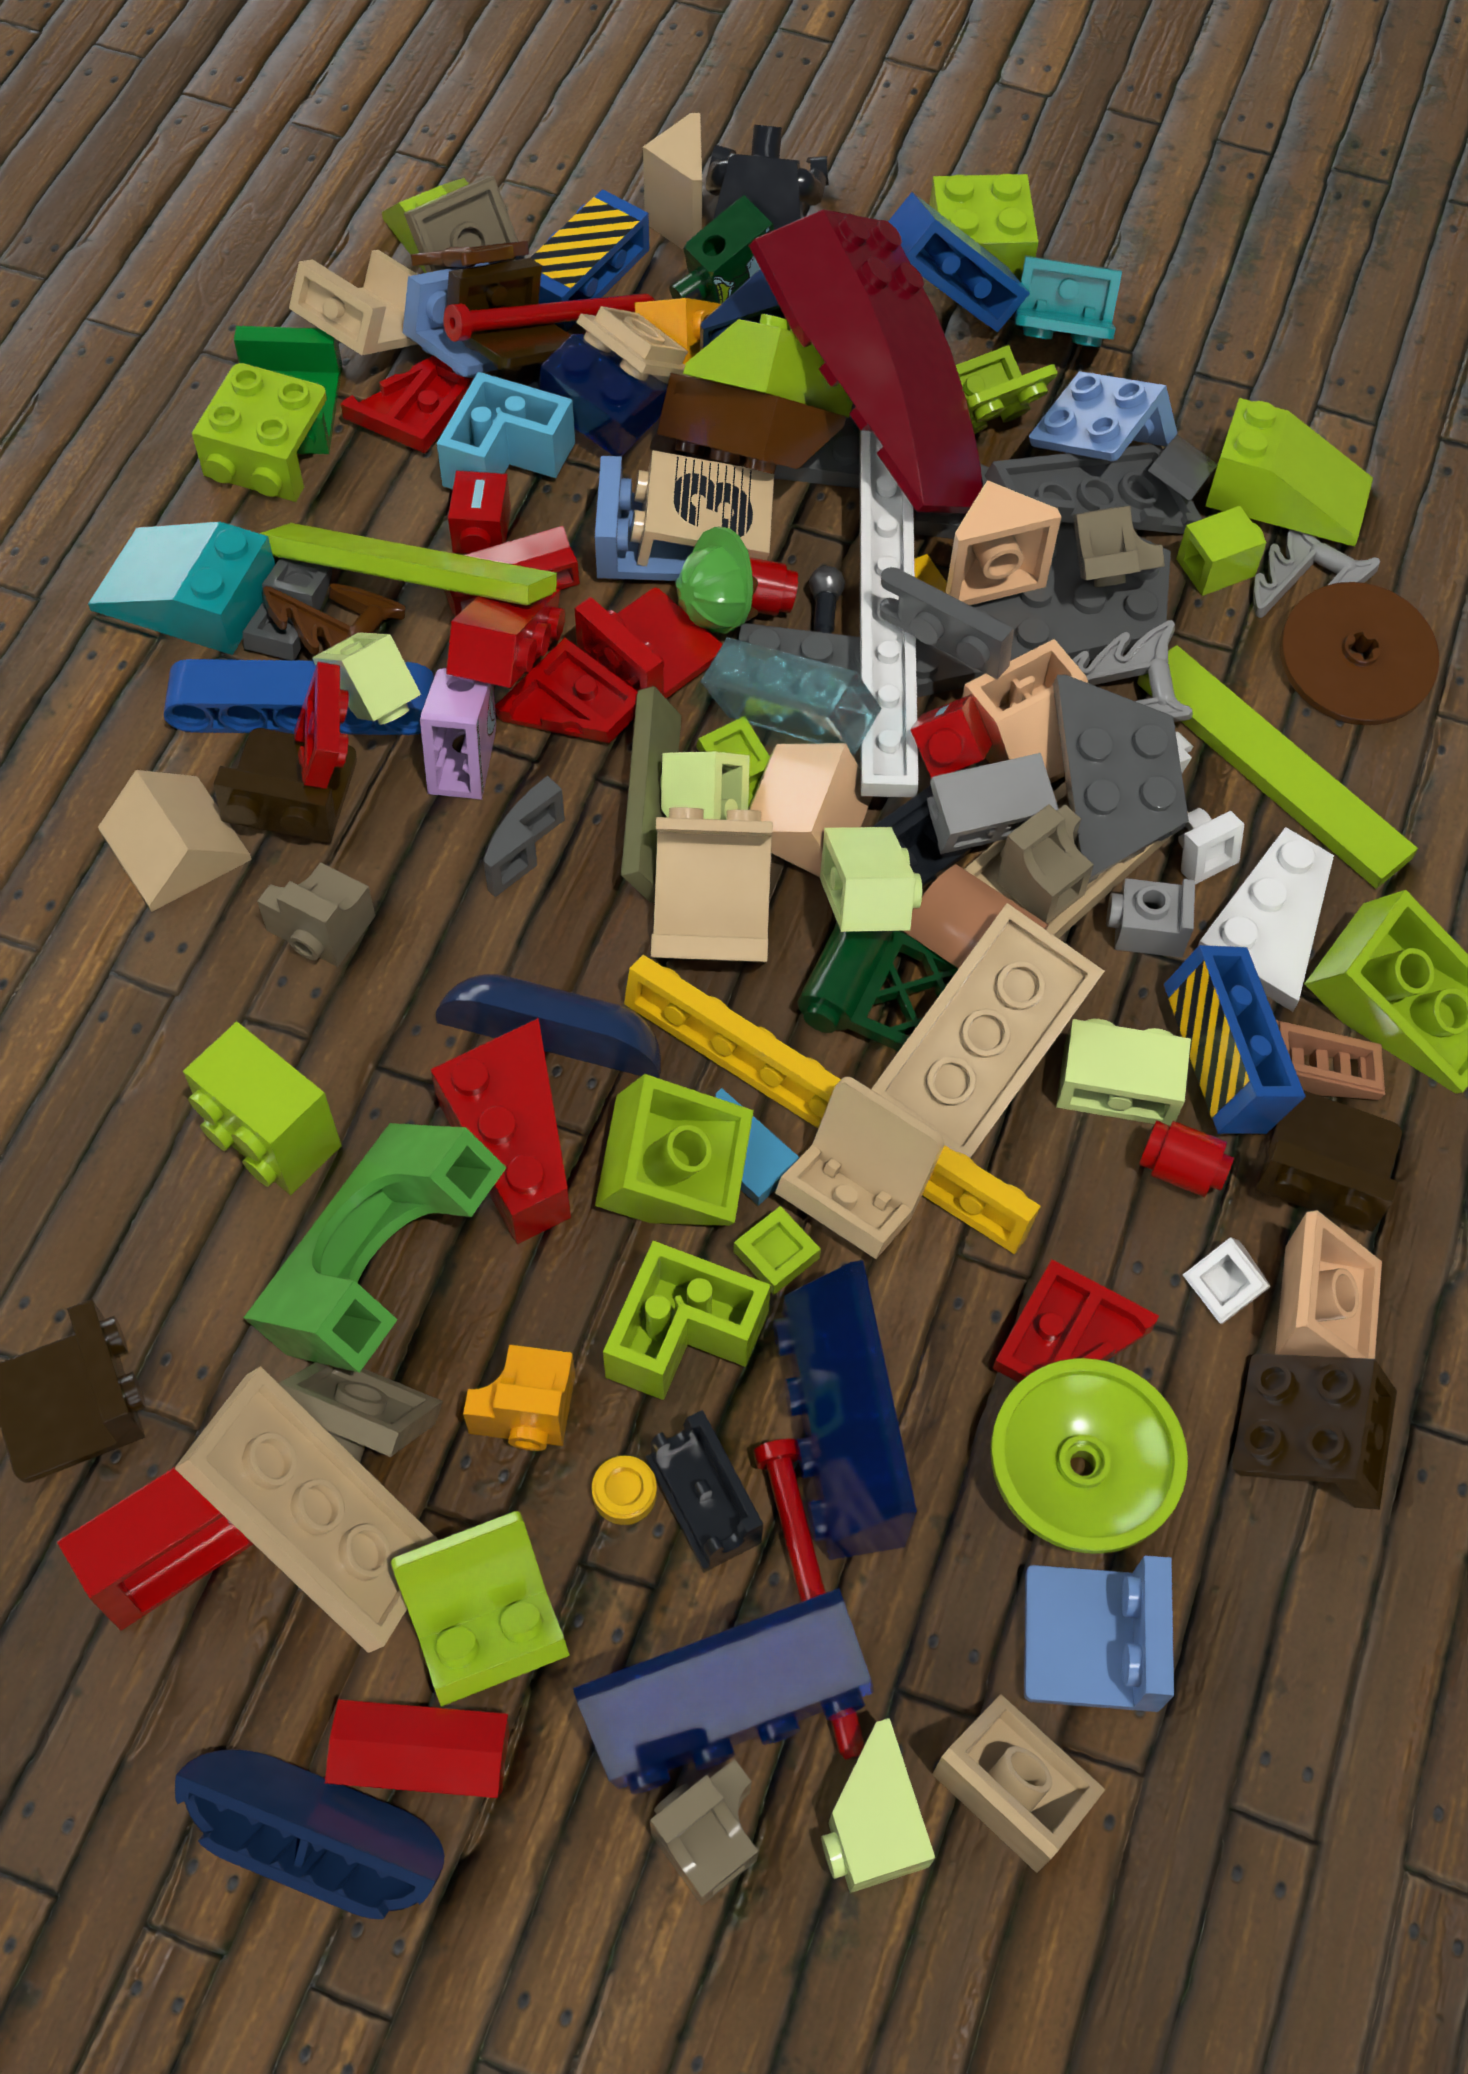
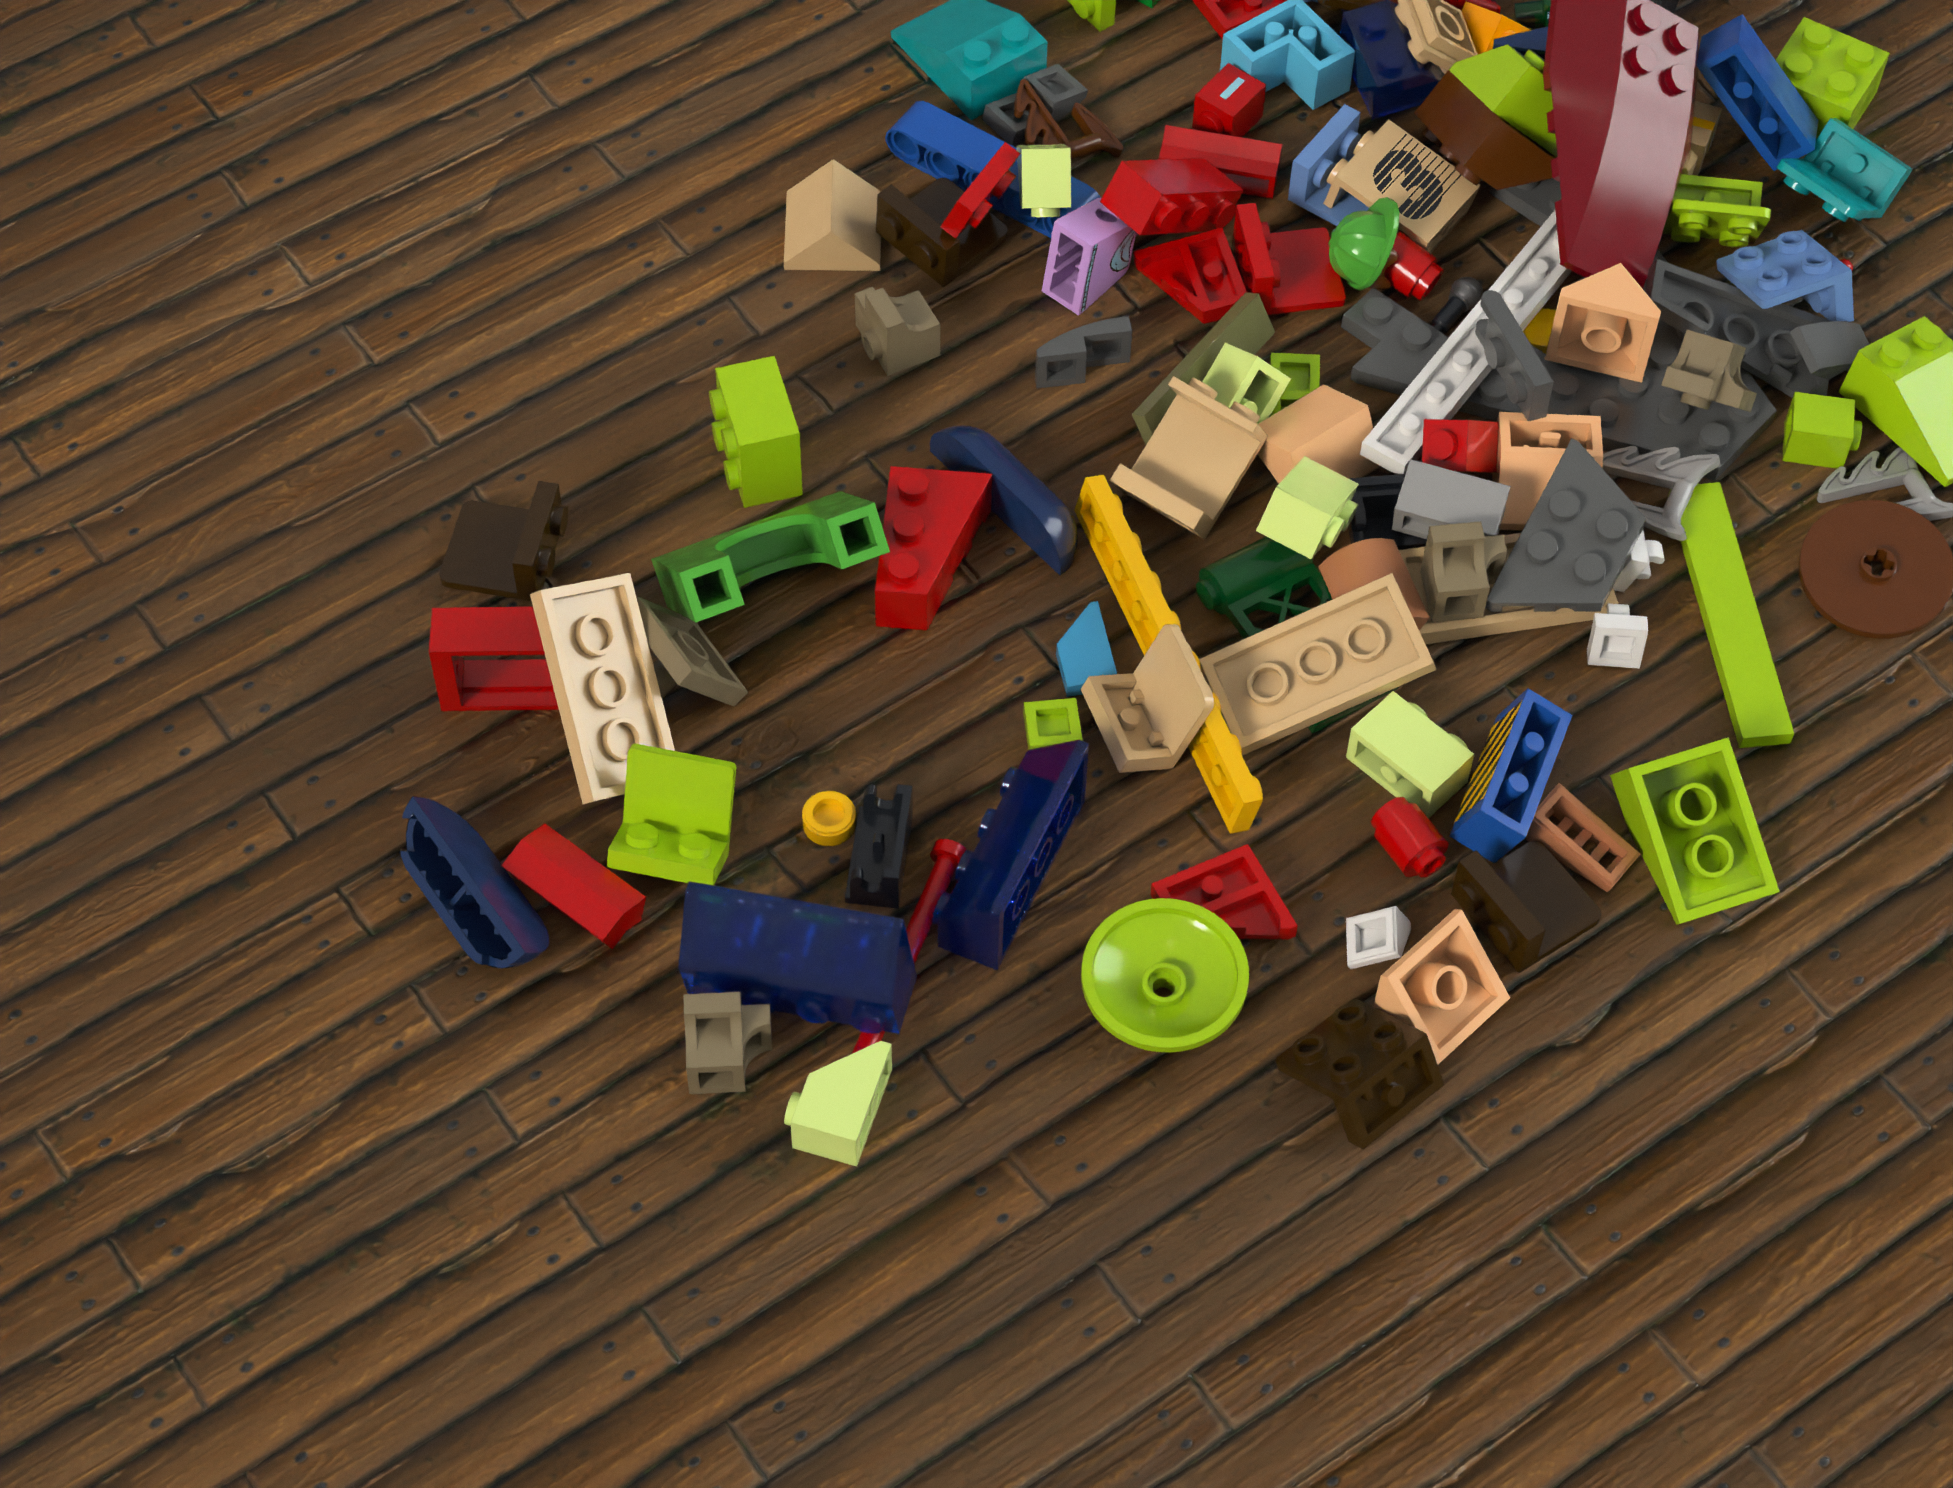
camera: 35 degrees right, 5 degrees down
lime tile [259,523,557,606] -> none
light orange brick [463,1345,575,1451] -> none
lime slope [595,1074,754,1226] -> none
lime brick [603,1241,771,1400] -> none
clear light blue brick [700,637,882,754] -> none
tan slope [932,1694,1105,1873] -> none
medium blue bracket [1024,1556,1174,1712] -> none
light grey brick [1106,878,1195,958] -> none
white wing [1198,827,1334,1012] -> none

